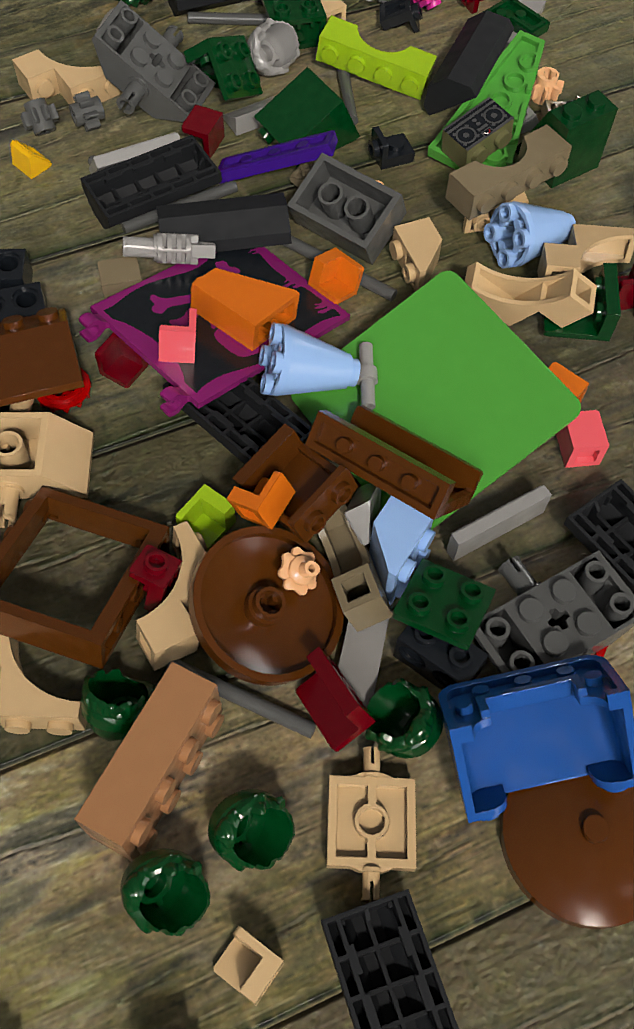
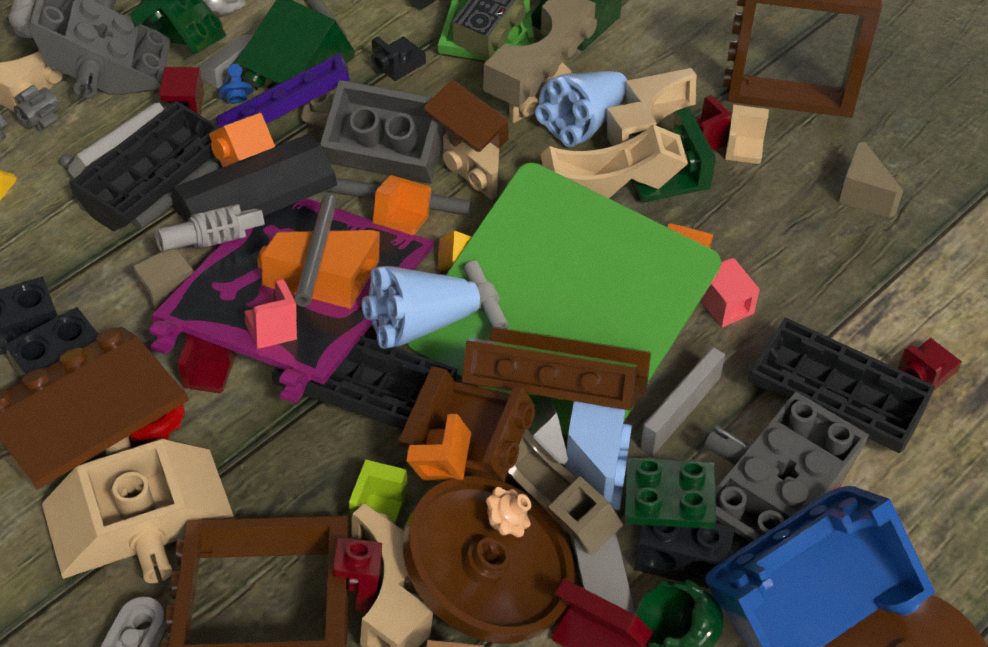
camera: 20 degrees left, 10 degrees down
none -> orange brick [209,113,275,168]
none -> blue plate [217,64,253,104]
none -> dark grey piece [295,194,337,307]
none -> reddish brown panel [424,79,509,152]
none -> yellow slope [438,230,472,272]

